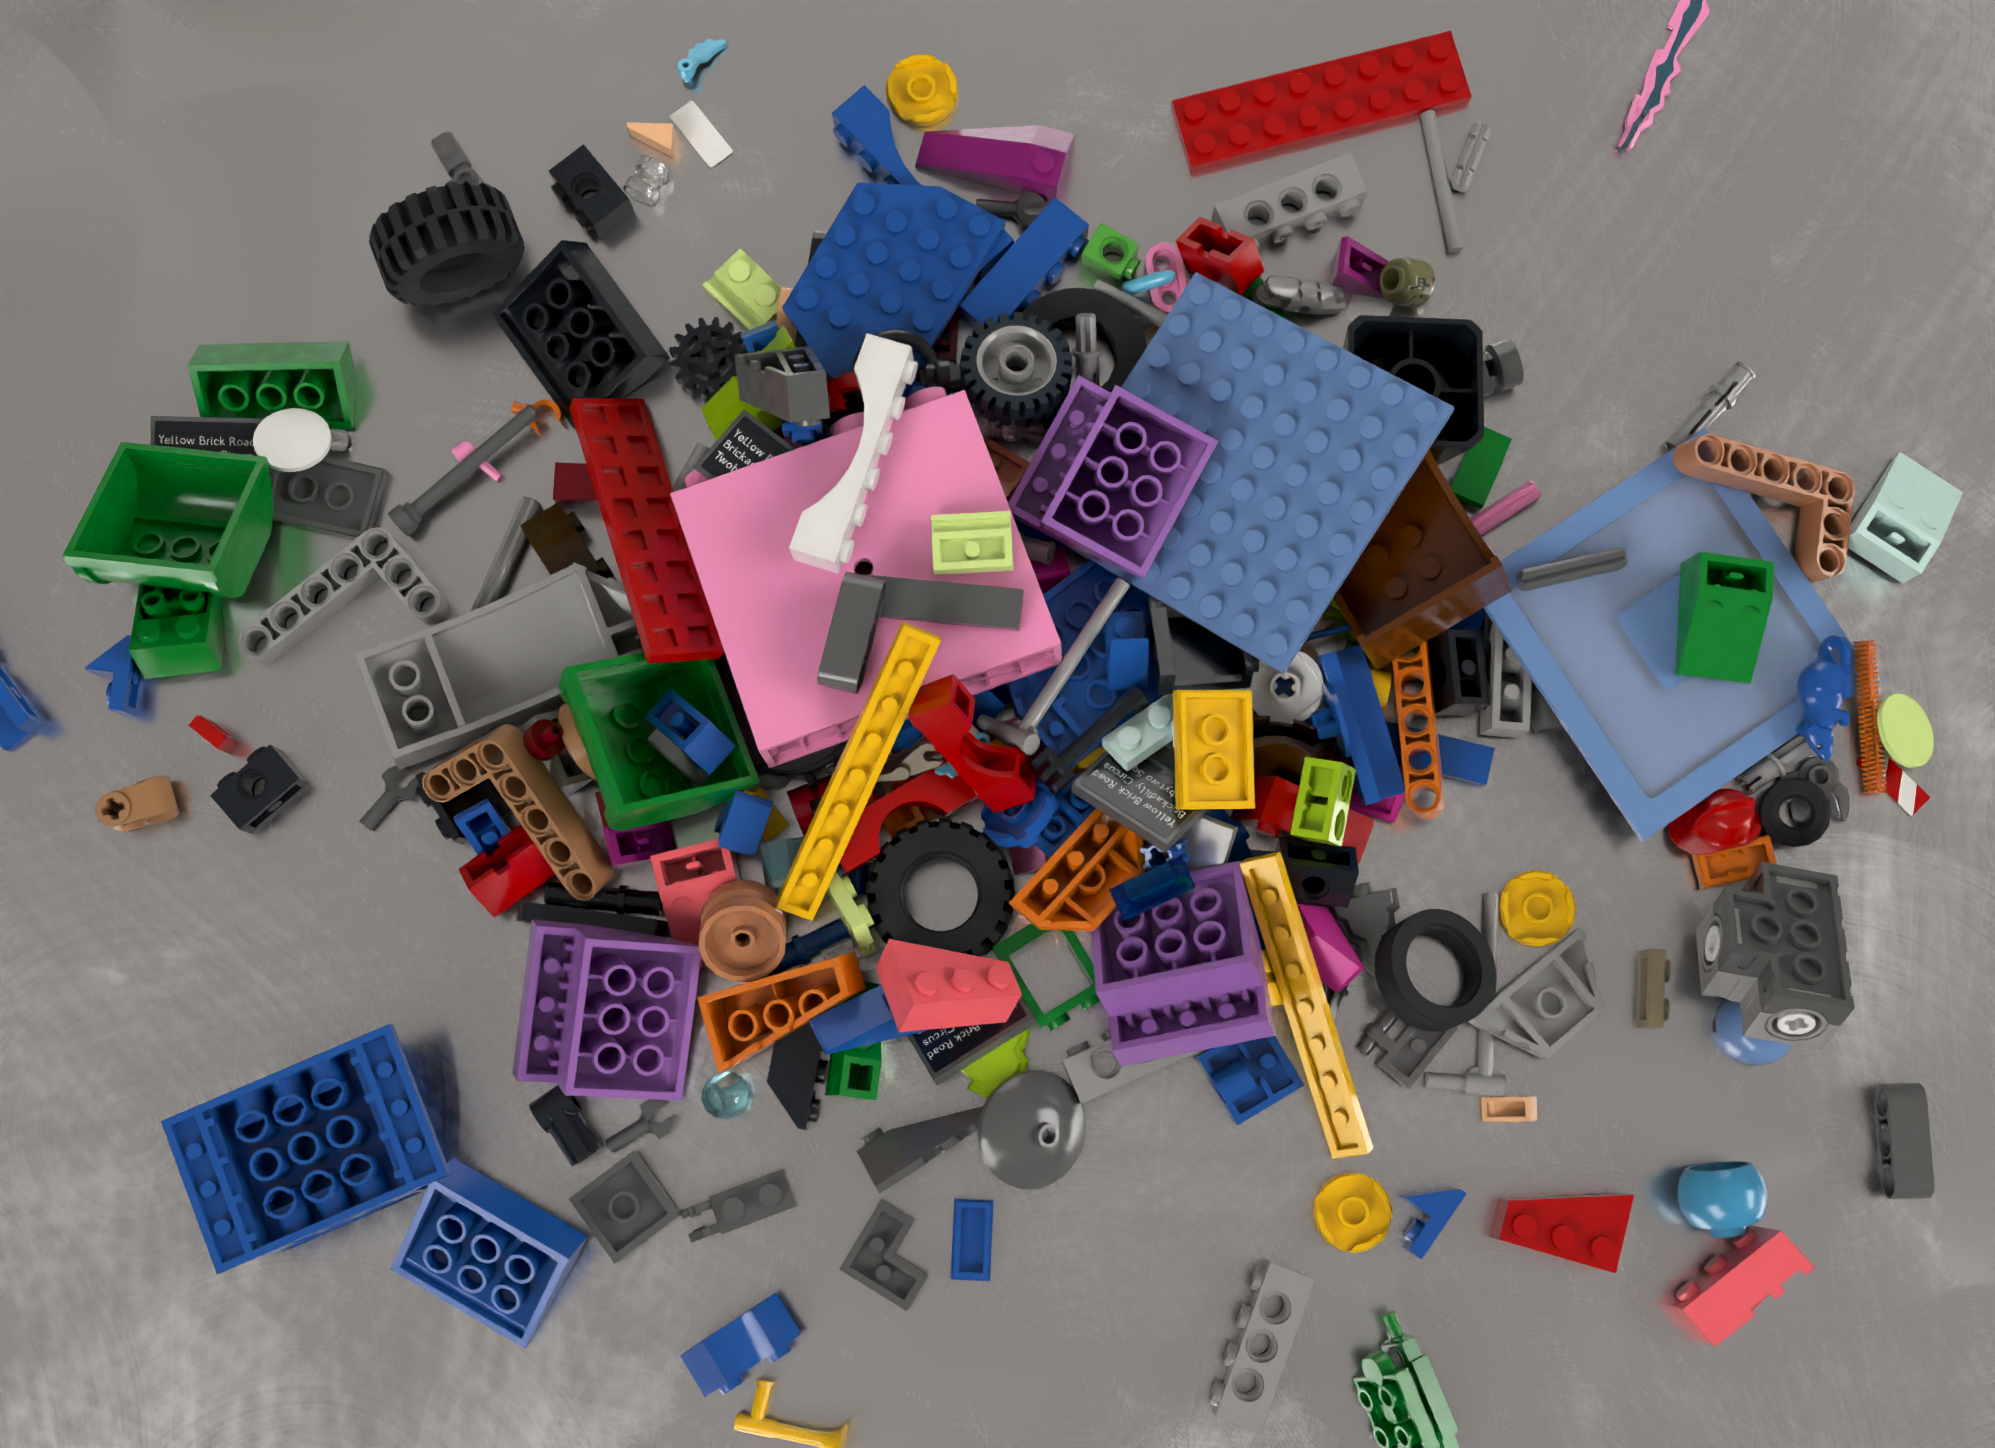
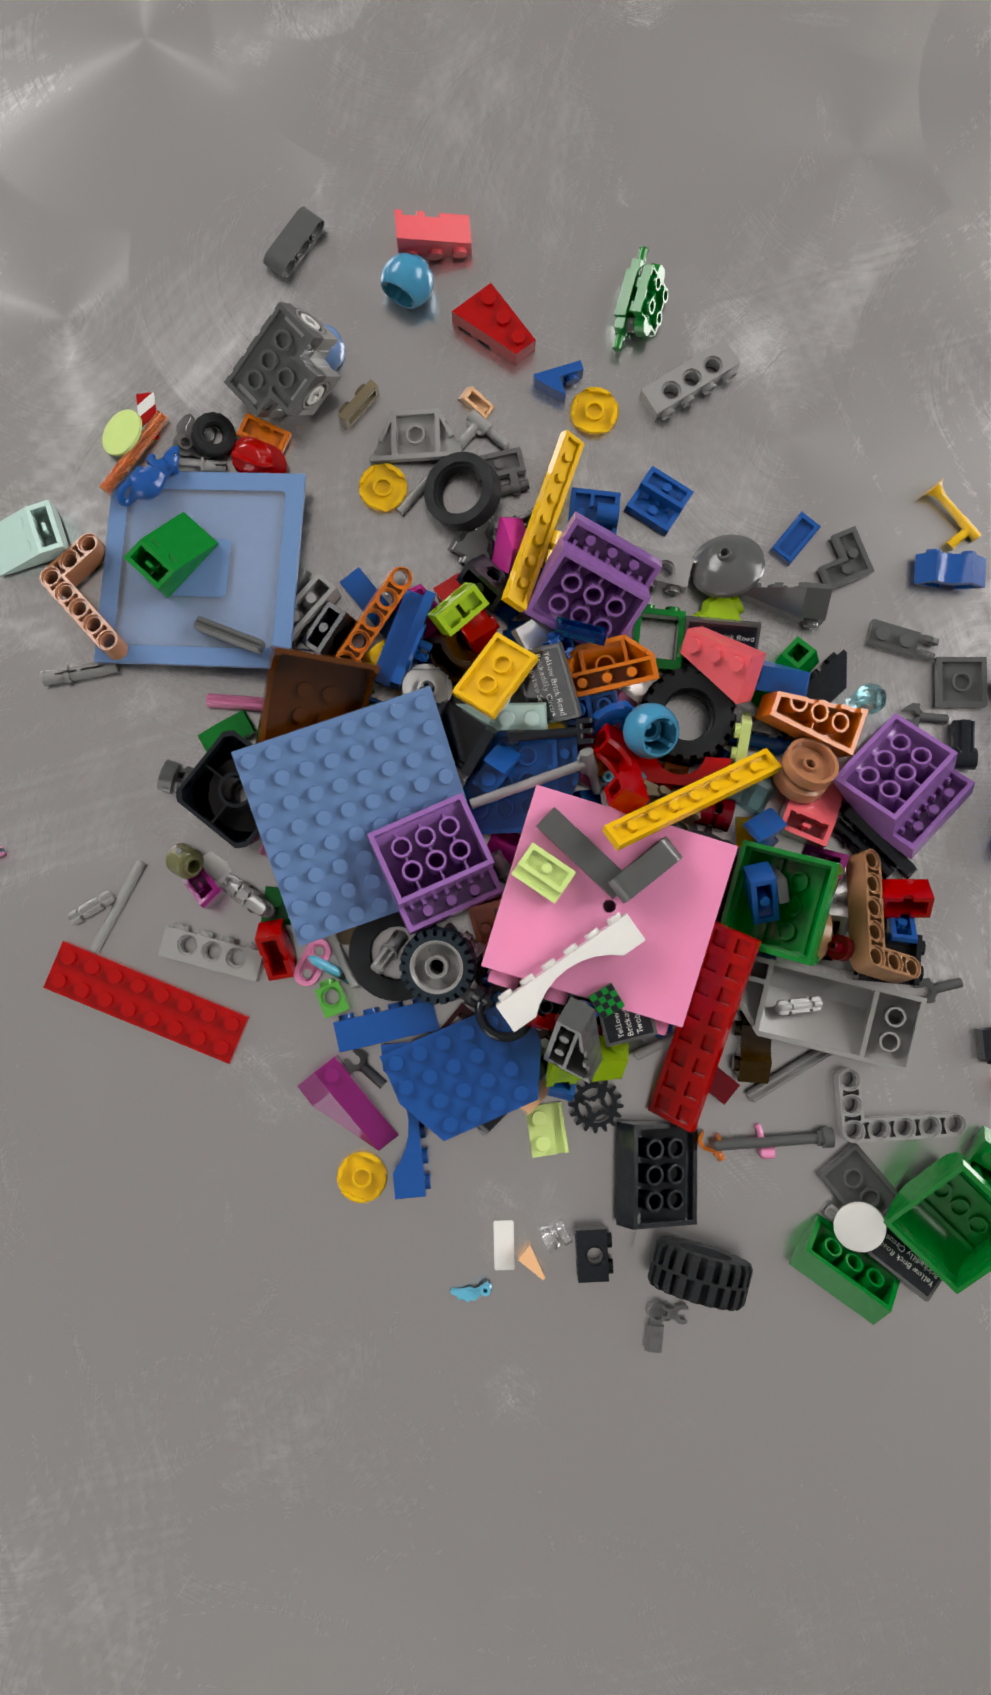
camera: 145 degrees left, 5 degrees up
none -> tile [589,983,625,1019]
none -> dark azure wheel [623,703,680,759]
none -> blue slope [624,466,694,536]
none -> light grey axle [775,996,823,1016]

